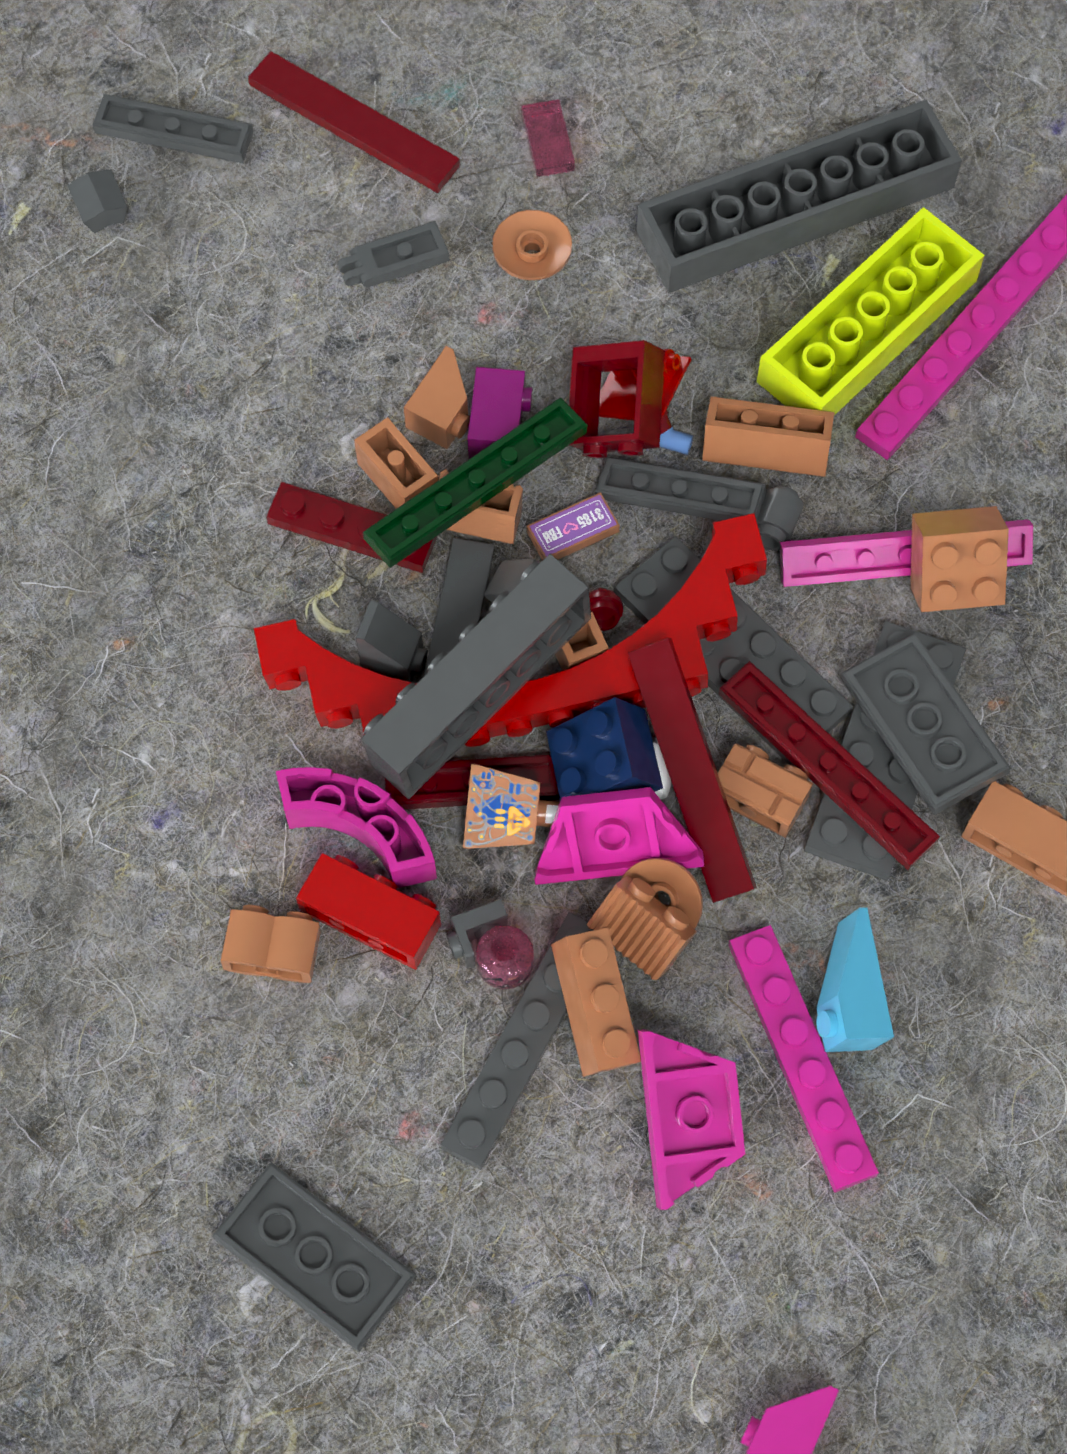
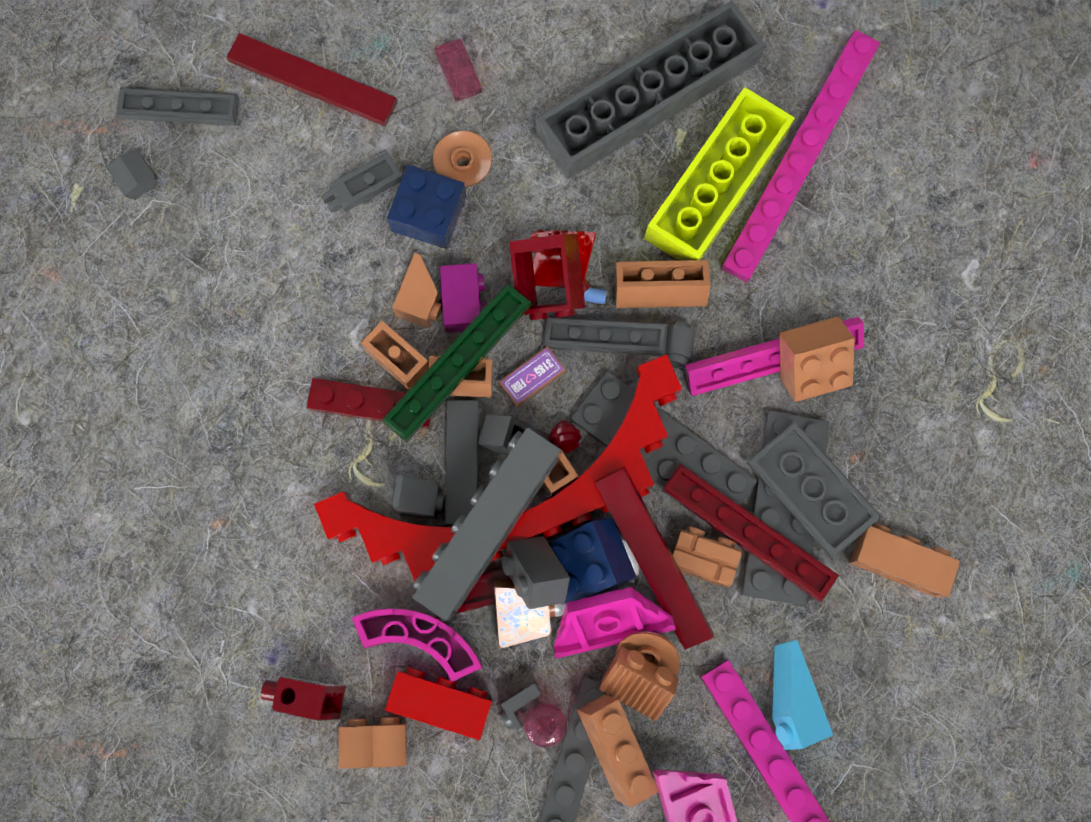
camera: 15 degrees left, 10 degrees up
none -> dark red torso [261,677,346,721]
none -> dark blue brick [387,165,467,249]
none -> dark grey brick [502,536,570,610]

